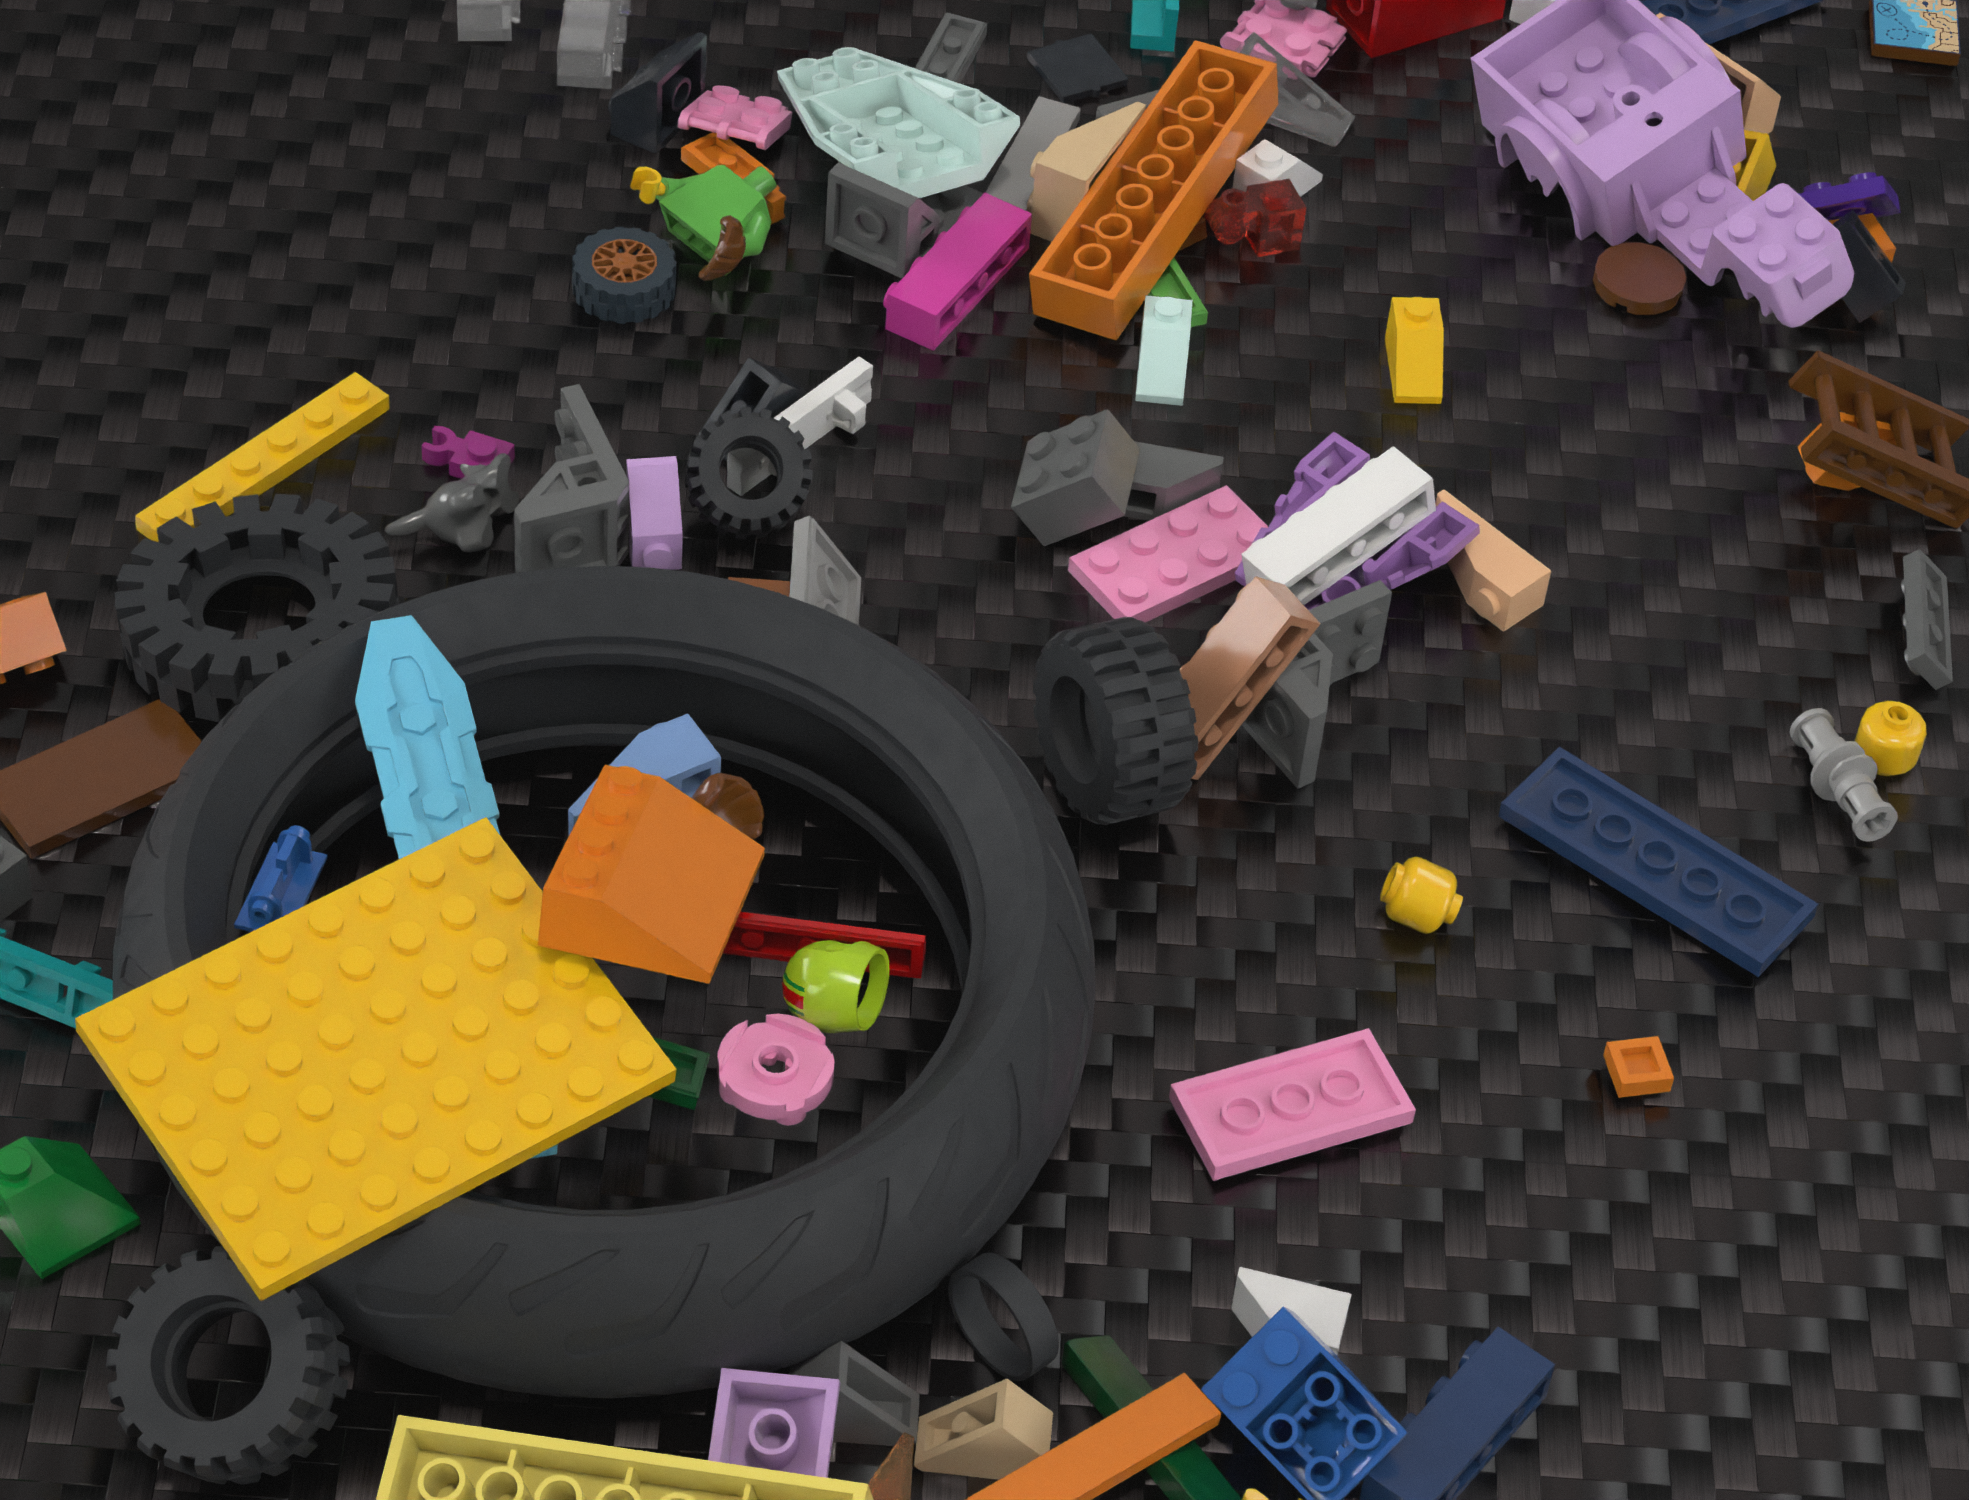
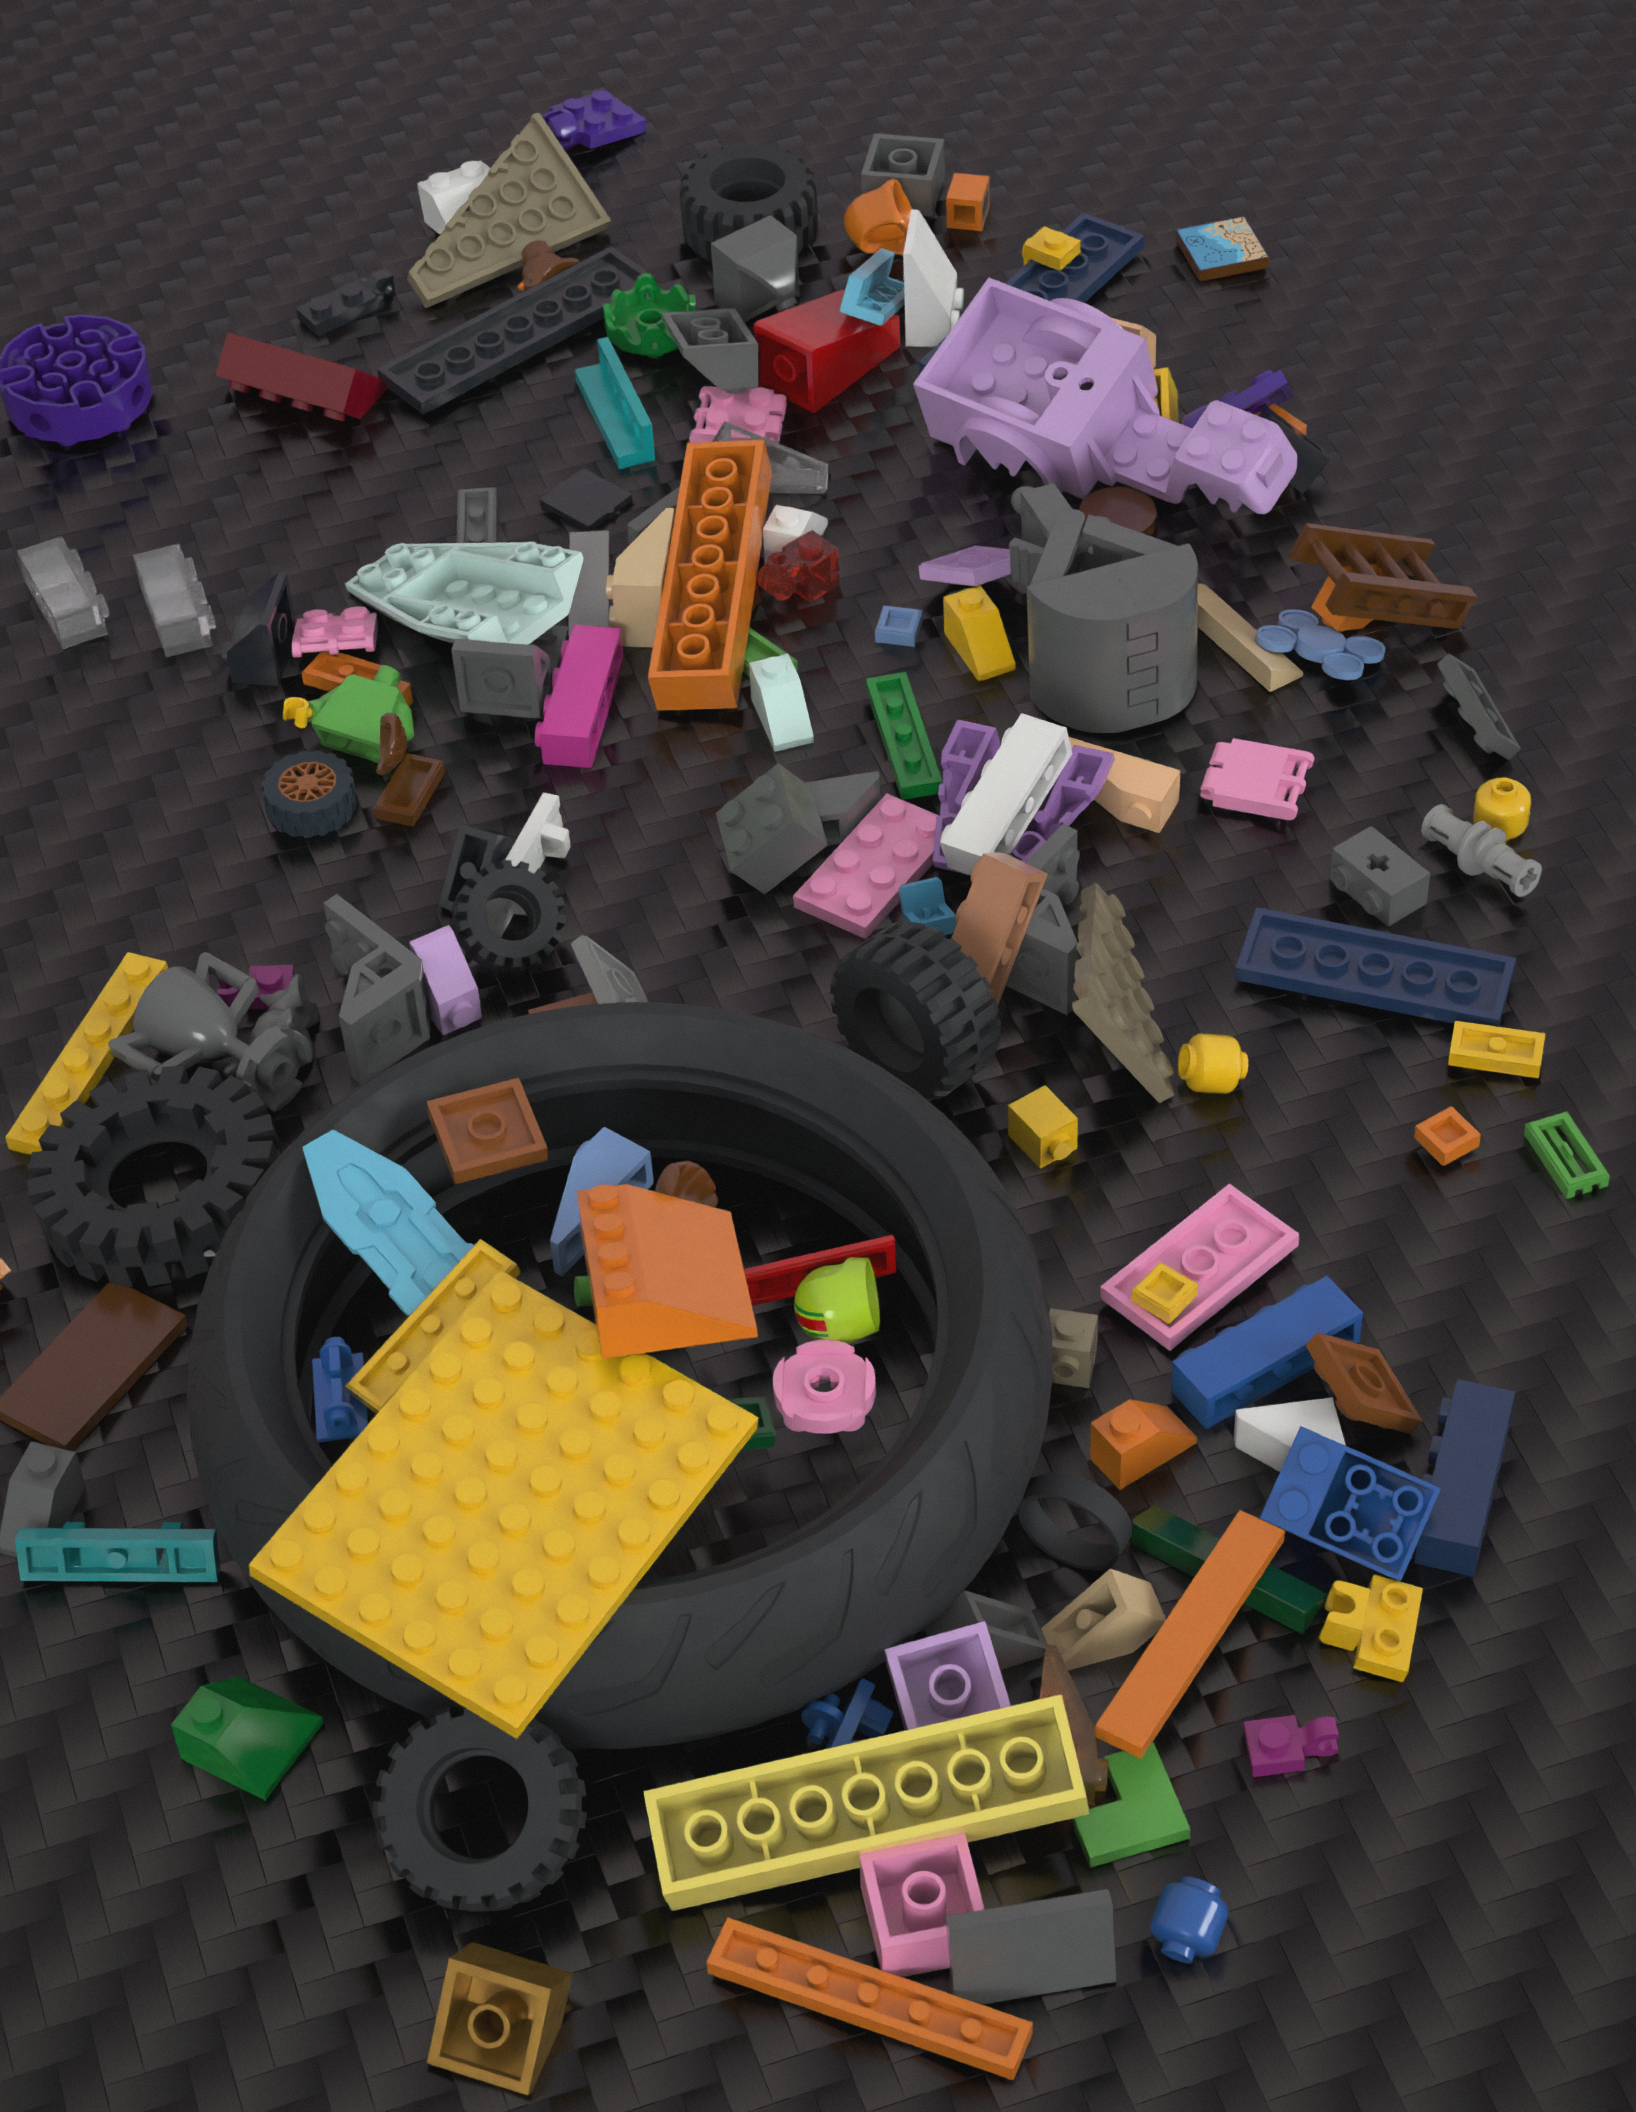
camera: 15 degrees left, 0 degrees up
none -> dark grey piece [108,952,312,1113]
none -> yellow tile [345,1239,521,1414]
none -> reddish brown tile [373,753,446,827]
none -> dark orange plate [427,1078,548,1185]
none -> blue hips [801,1678,894,1749]
none -> green plate [866,672,942,800]
none -> medium blue tile [875,606,923,647]
none -> dark azure bracket [898,877,957,938]
none -> lavender plate [918,545,1010,586]
none -> yellow brick [1008,1085,1078,1169]
none -> dark grey piece [1009,483,1198,733]
none -> dark tan brick [1049,1308,1098,1388]
none -> dark tan wing [1072,883,1175,1103]
none -> orange slope [1090,1399,1197,1490]
none -> yellow tile [1131,1262,1198,1324]
none -> blue brick [1171,1276,1363,1429]
none -> tan slope [1198,584,1303,692]
none -> bright pink plate [1200,738,1315,820]
none -> medium blue piece [1255,609,1385,680]
none -> dark orange plate [1305,1332,1423,1434]
none -> dark grey brick [1330,826,1430,927]
none -> yellow plate [1448,1021,1546,1078]
none -> bright green tile [1524,1111,1610,1199]

